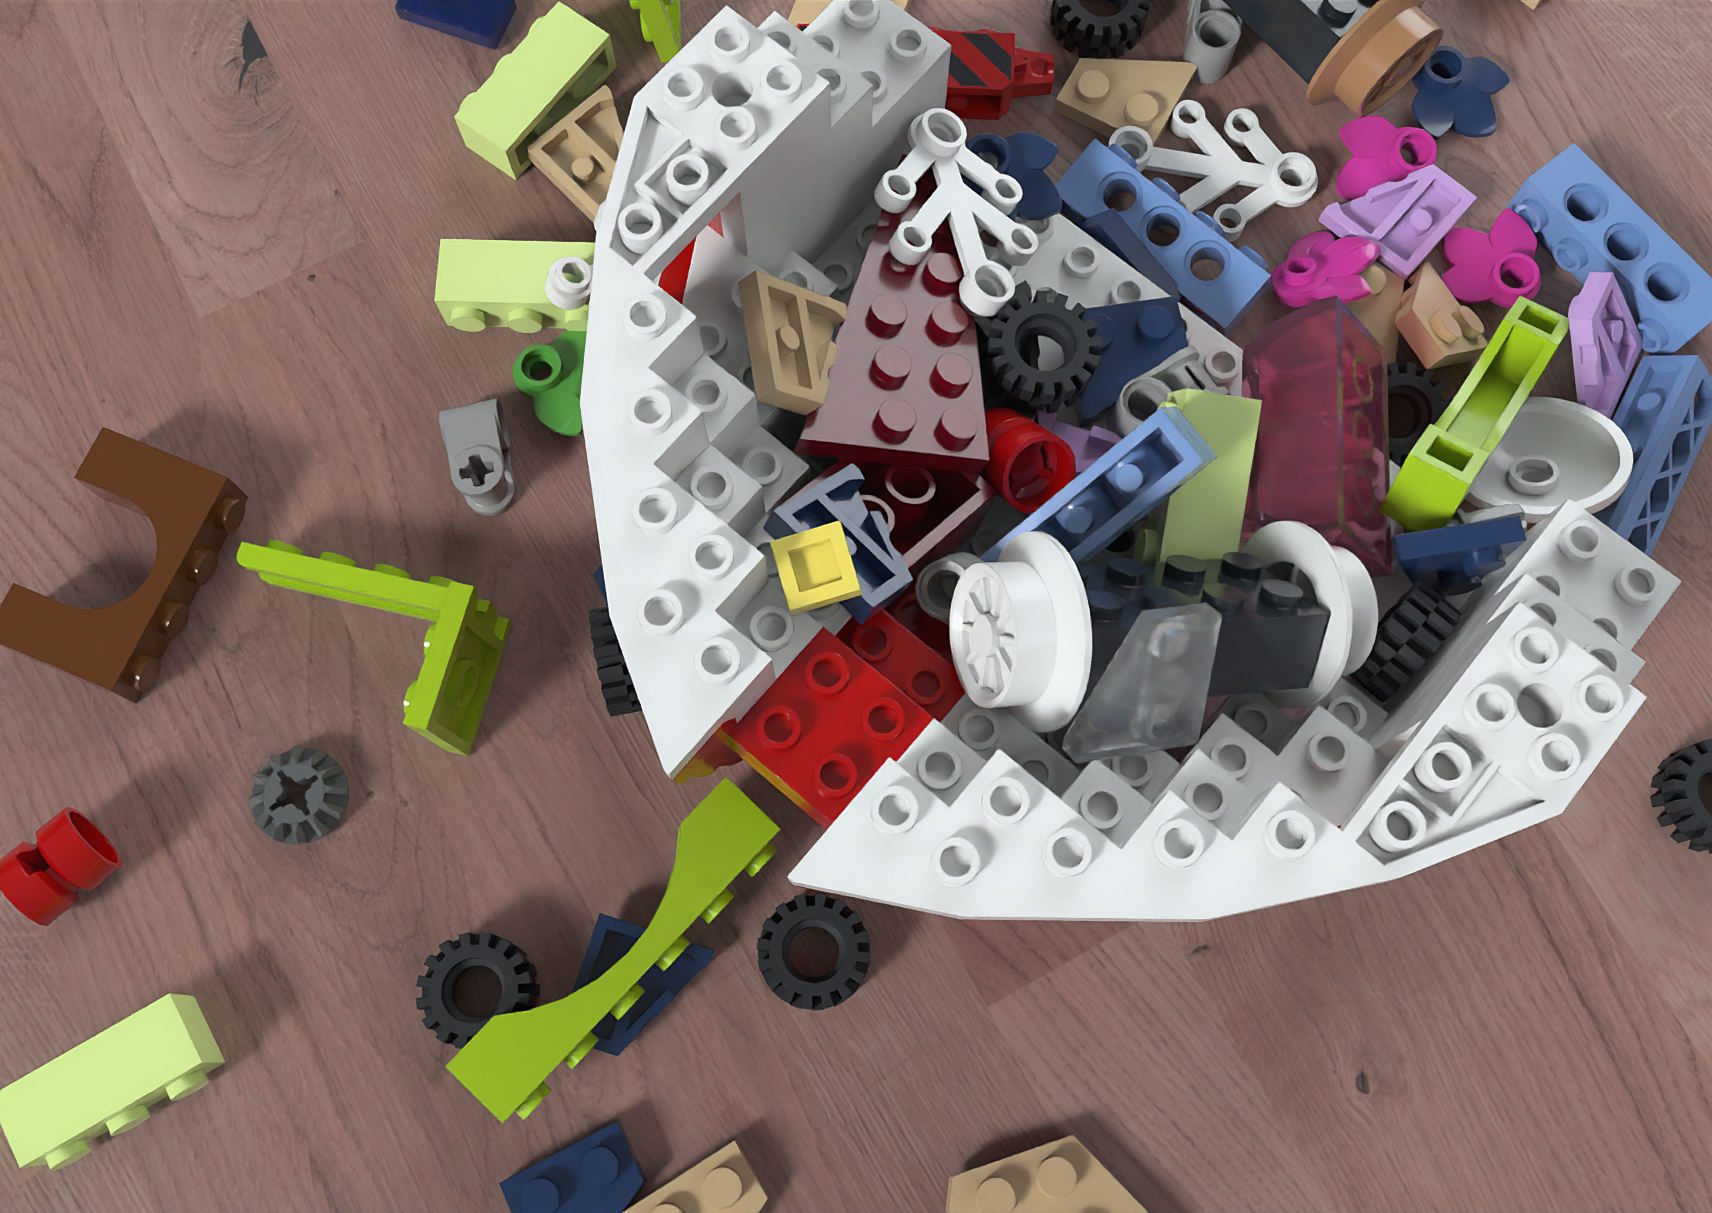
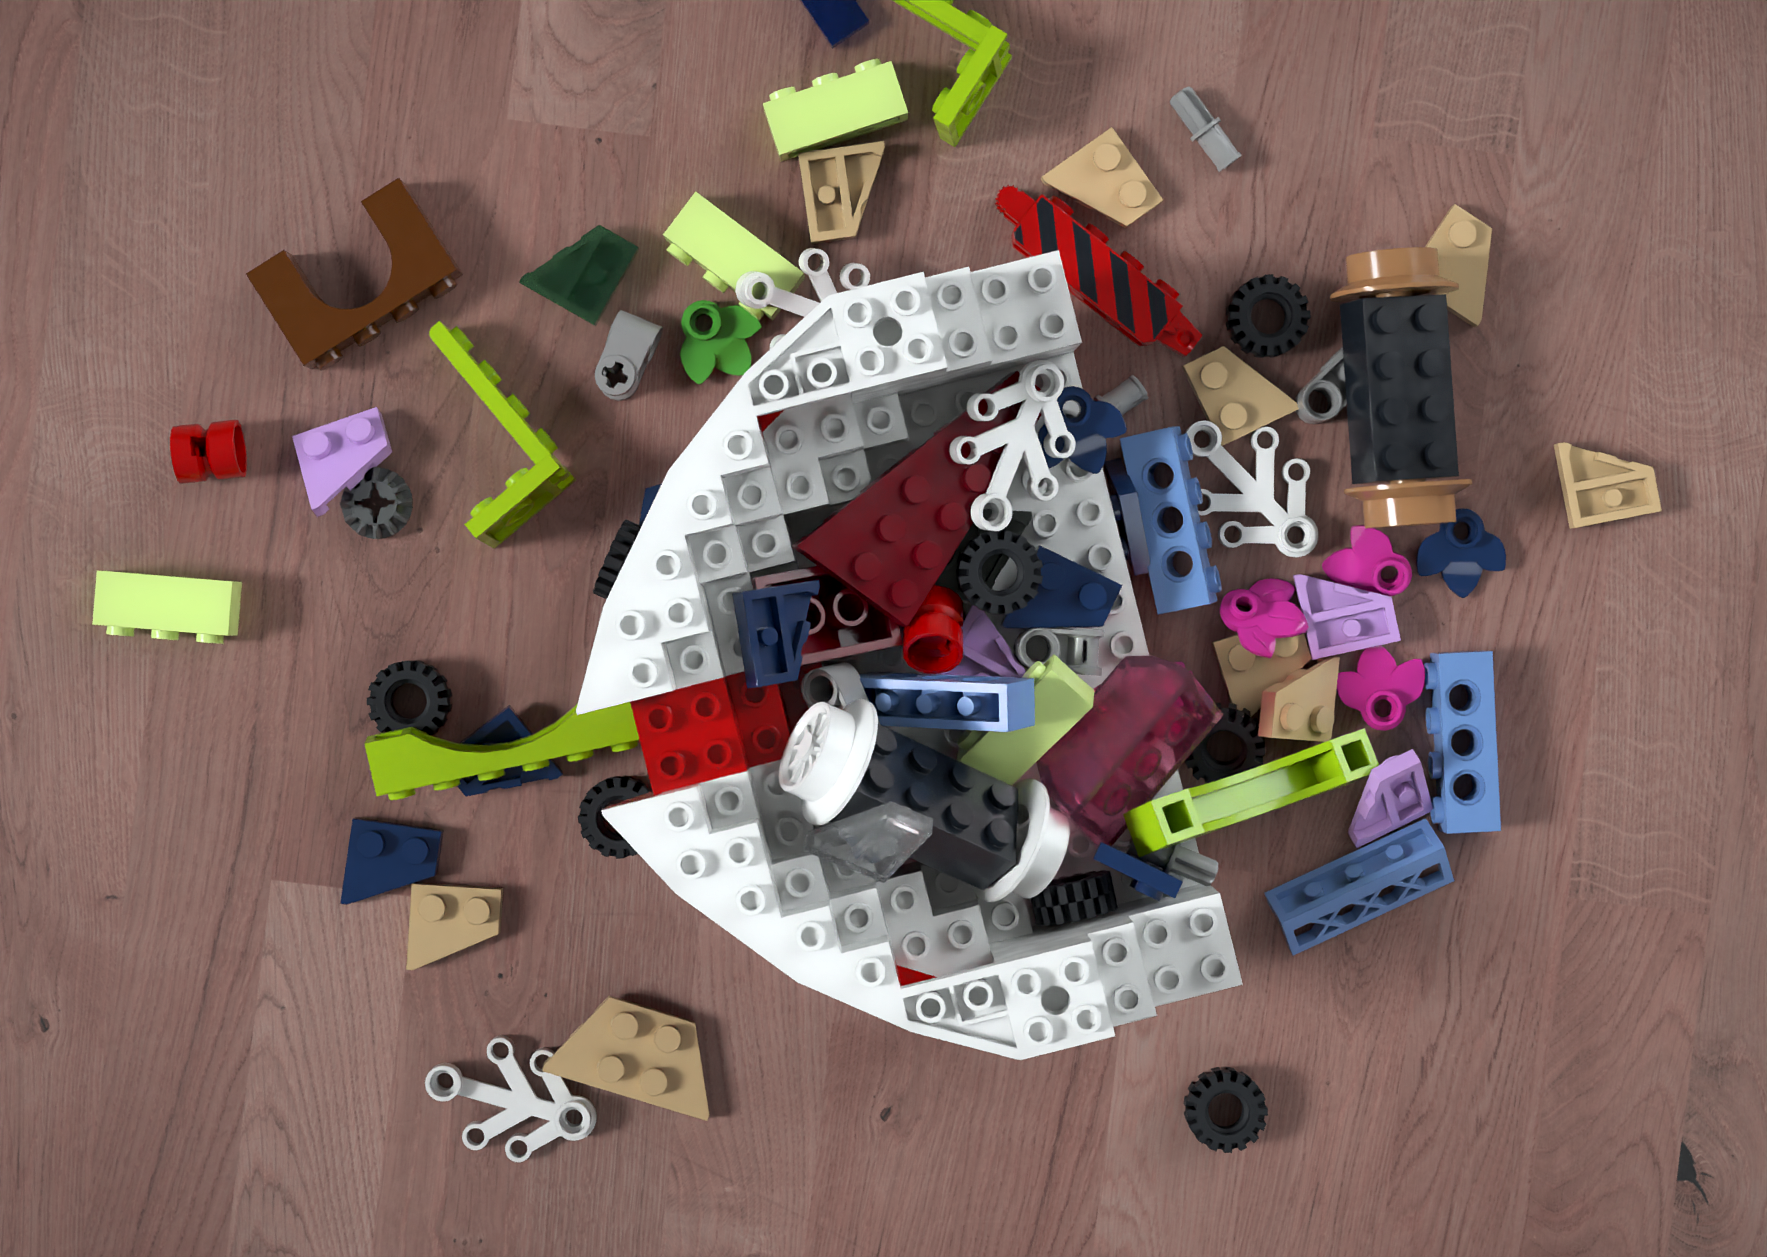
camera: 35 degrees right, 15 degrees up
tan wing [738,270,847,415] -> none
light yellow plate [770,520,862,615] -> none
white dish [1465,396,1633,524] -> none
none -> lavender wing [292,407,392,517]
none -> clear green wing [519,225,639,327]

